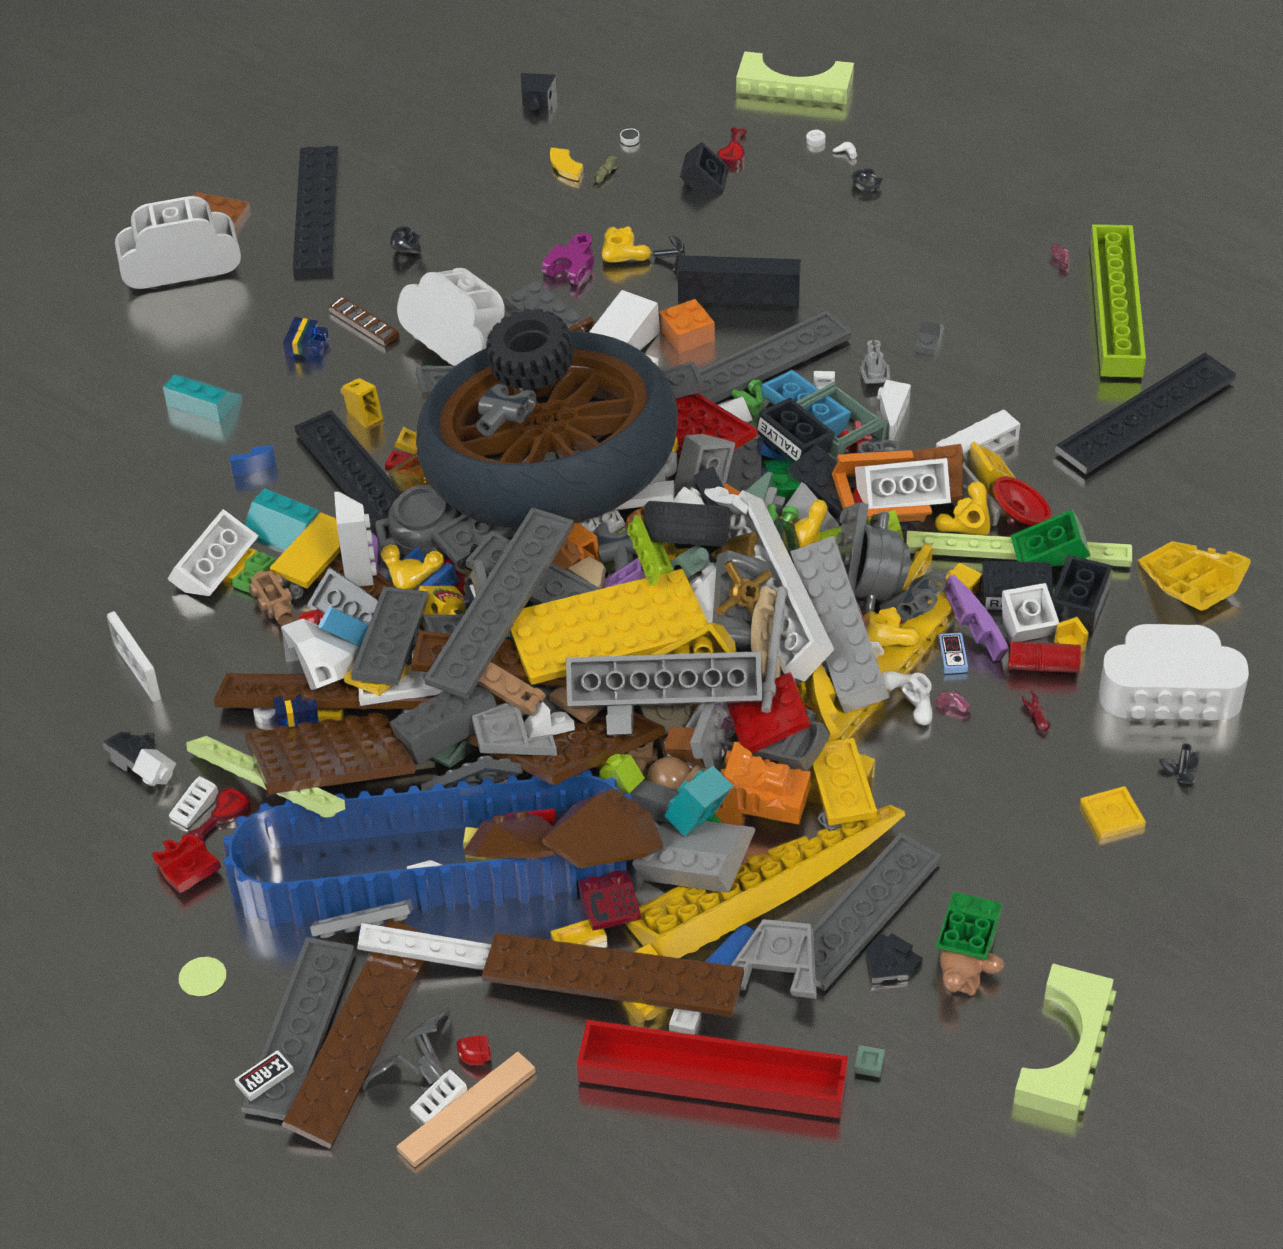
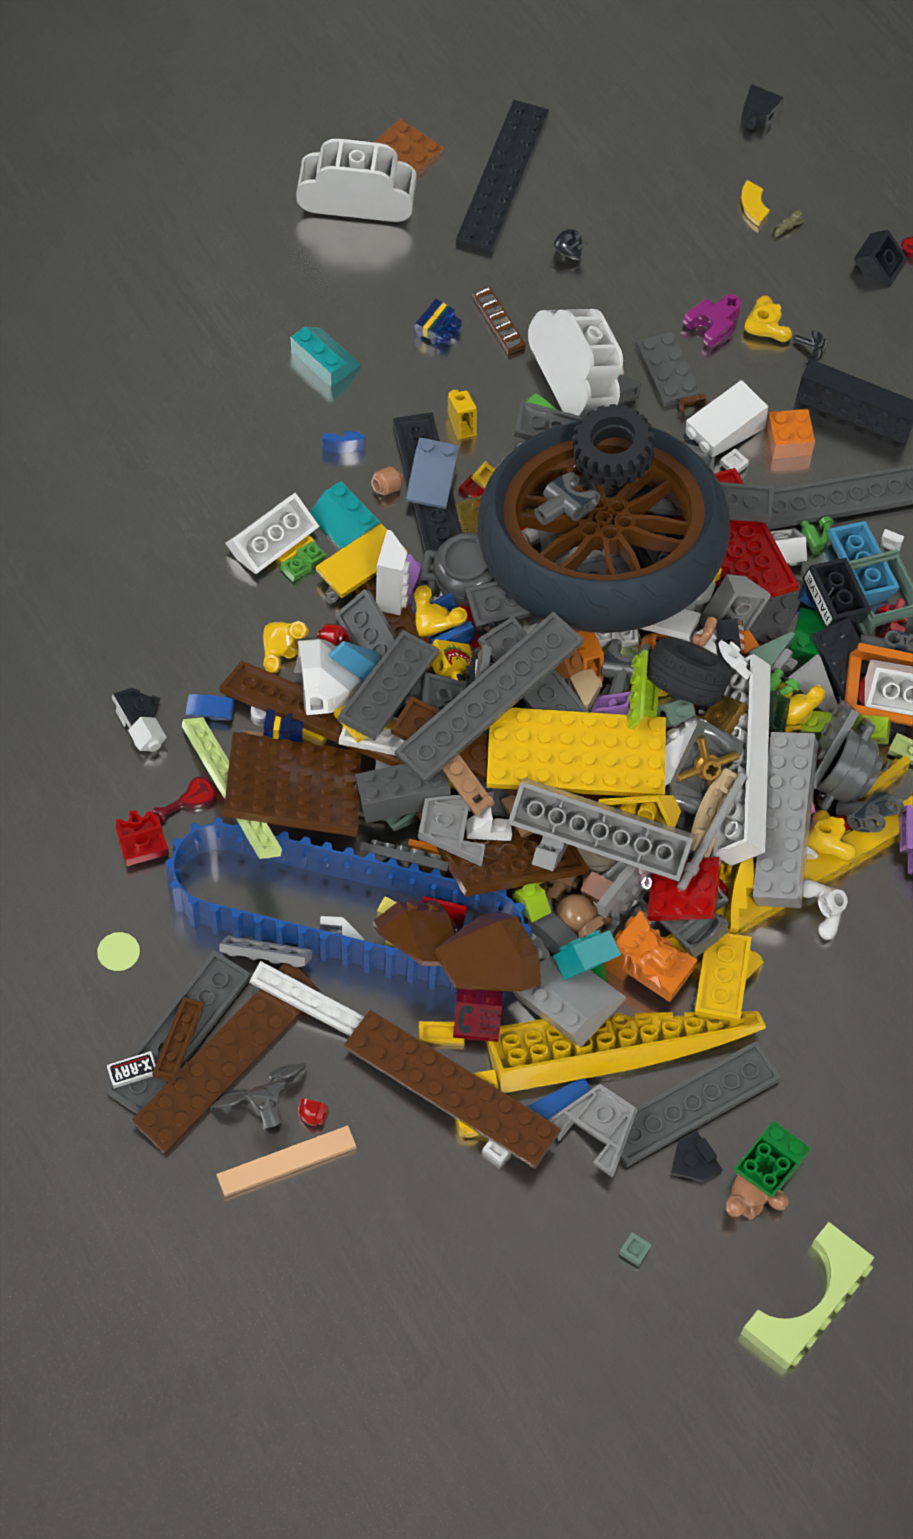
camera: 15 degrees right, 15 degrees up
white tile [107,611,161,702] -> none
white slope [169,776,218,828] -> none
medium nougat brick [249,570,295,626] -> none
white slope [410,1070,467,1124] -> none
red piece [576,1020,848,1118] -> none
tile [620,129,639,146] -> none
clear pink arm [936,691,972,714] -> none
tile [938,633,968,674] -> none
none -> reddish brown tile [152,997,205,1083]
none -> blue slope [186,694,234,720]
none -> yellow head [263,621,309,674]
none -> nougat head [371,466,403,496]
none -> sand blue slope [406,438,459,509]
none -> nougat arm [693,617,717,647]

